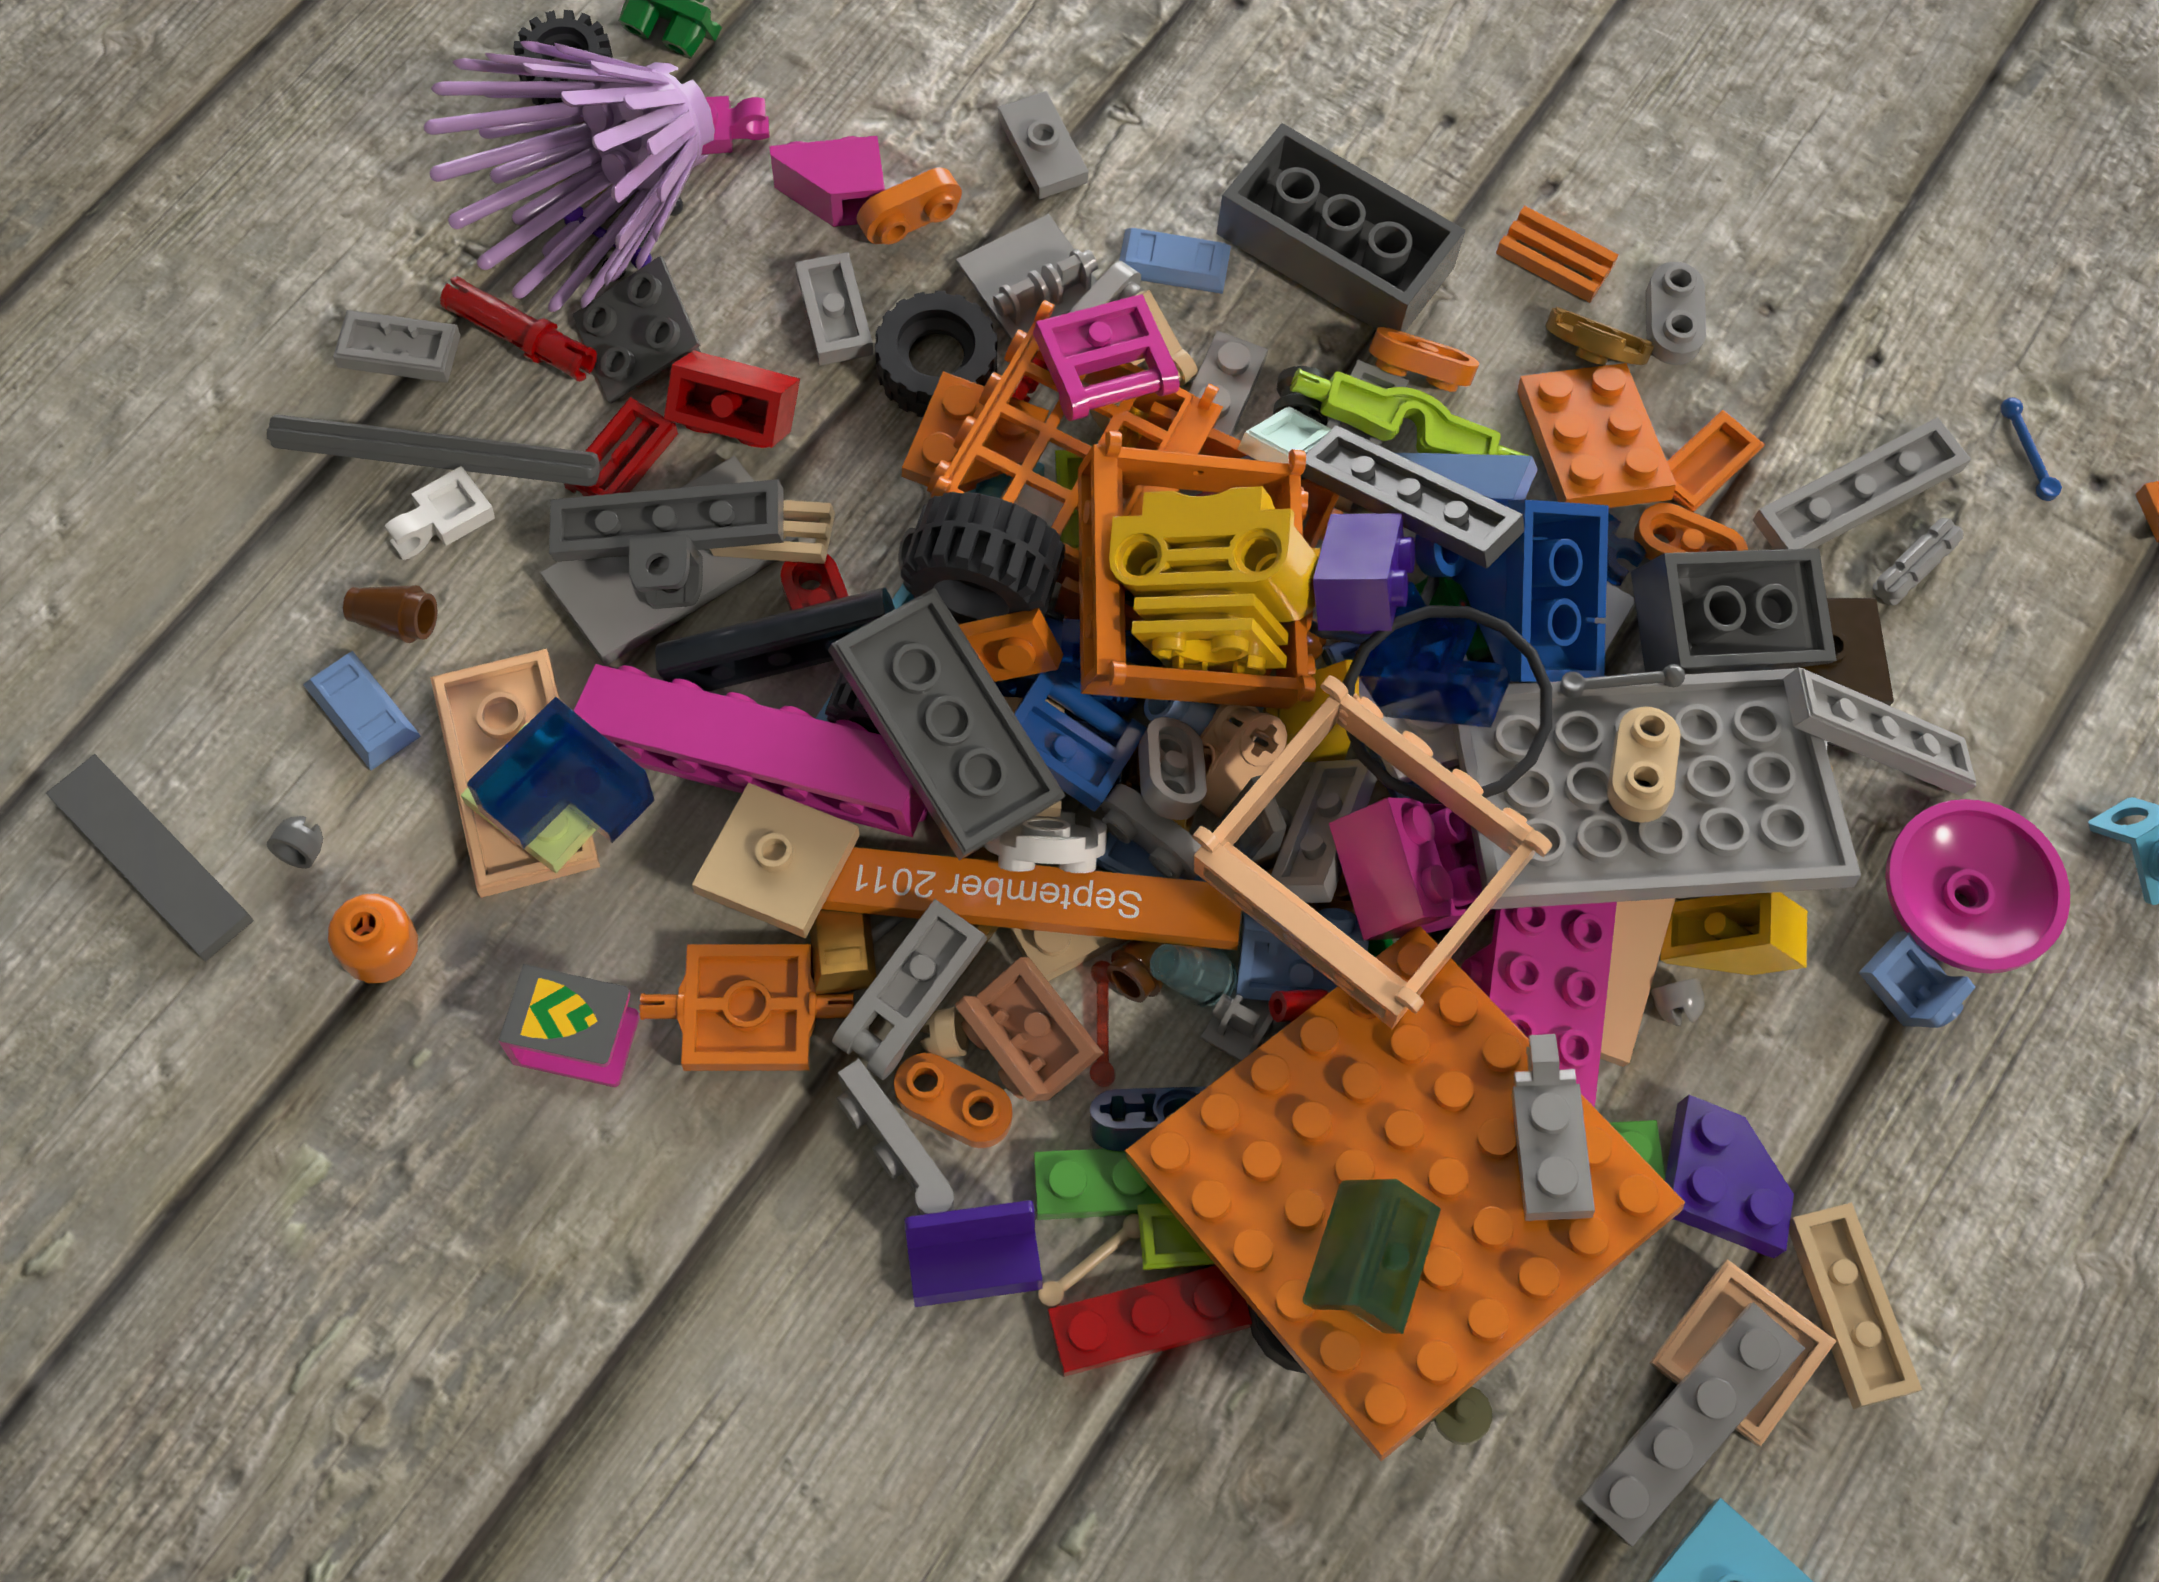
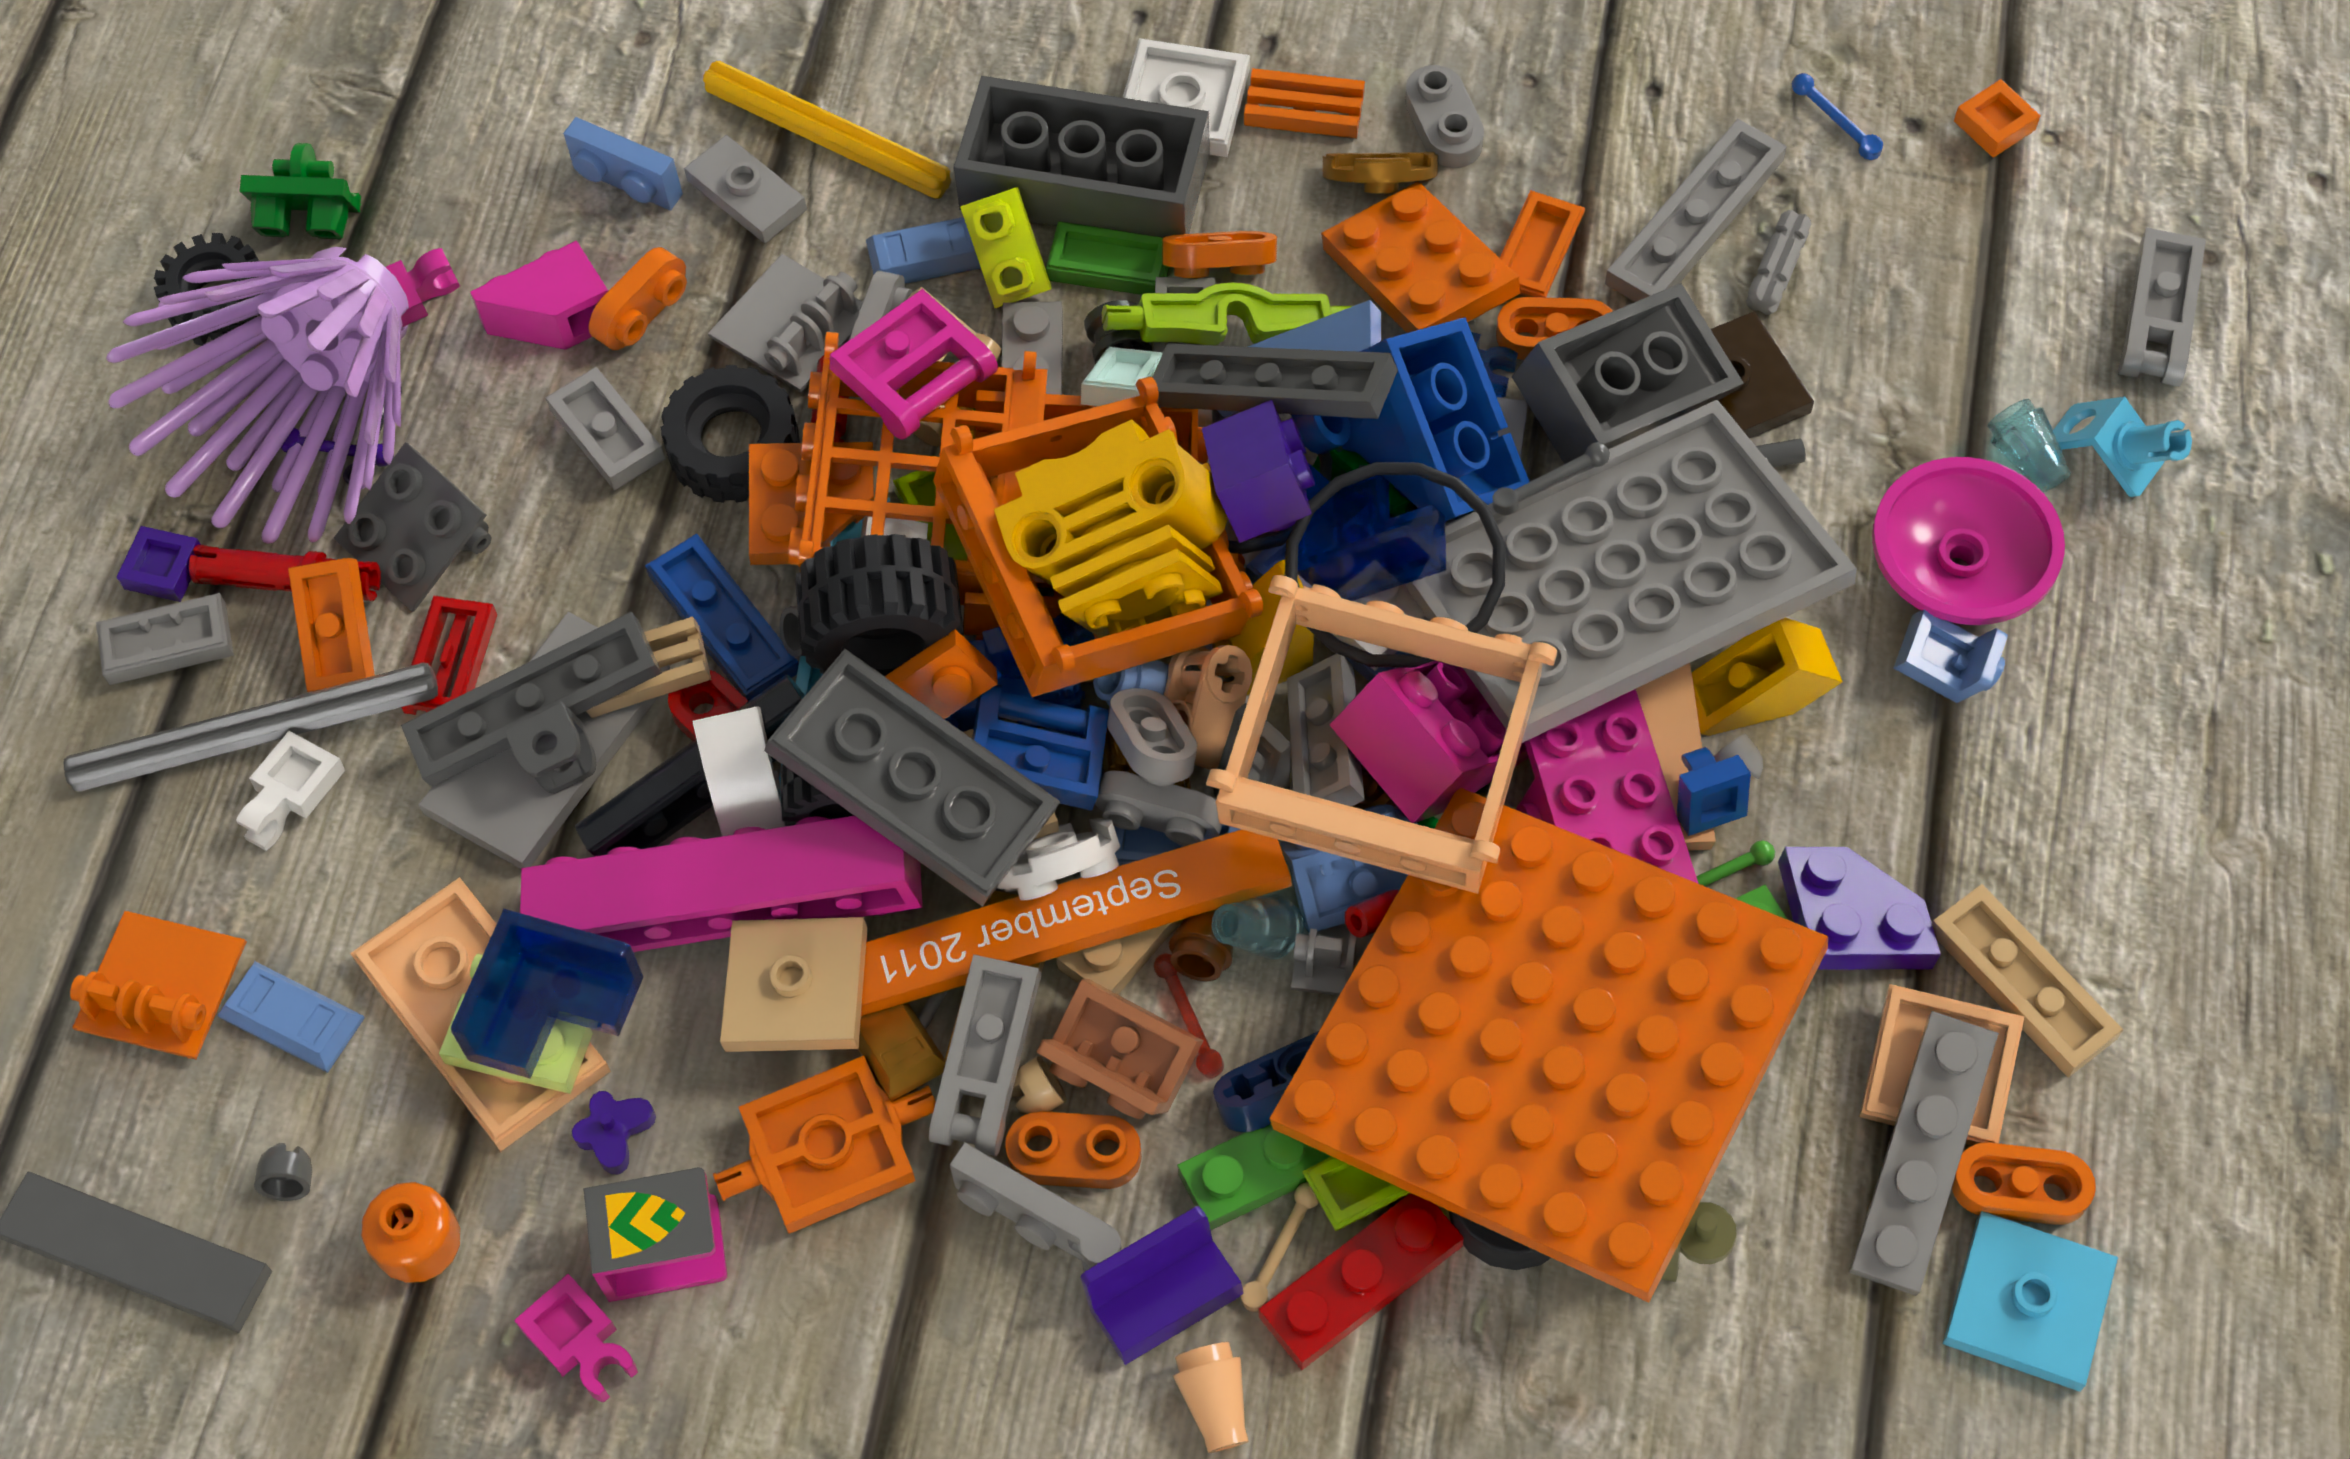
camera: 15 degrees left, 5 degrees down
reddish brown cone [343,585,438,643] -> none
red brick [664,350,800,448] -> none
clear green panel [1303,1179,1441,1334] -> none
light grey hinge [1511,1034,1595,1221] -> none
tan plate [1607,707,1681,823] -> none
light grey tile [1783,667,1976,796] -> none
none -> orange hinge [70,911,247,1060]
none -> dark purple plate [116,526,202,602]
none -> orange plate [288,558,375,692]
none -> dark pink plate [514,1274,638,1403]
none -> medium blue plate [563,117,683,211]
none -> dark purple piece [572,1091,656,1175]
none -> blue tile [645,533,799,701]
none -> white slope [692,707,785,836]
none -> yellow axle [703,61,952,199]
none -> neon yellow hips [960,187,1052,308]
none -> bright green tile [1046,222,1169,295]
none -> white plate [1123,38,1250,157]
none -> light nougat cone [1173,1342,1249,1453]
none -> blue tile [1677,747,1751,836]
none -> bright green hinge [1696,840,1775,886]
none -> orange plate [1952,1142,2096,1225]
none -> clear light blue cone [1987,399,2072,493]

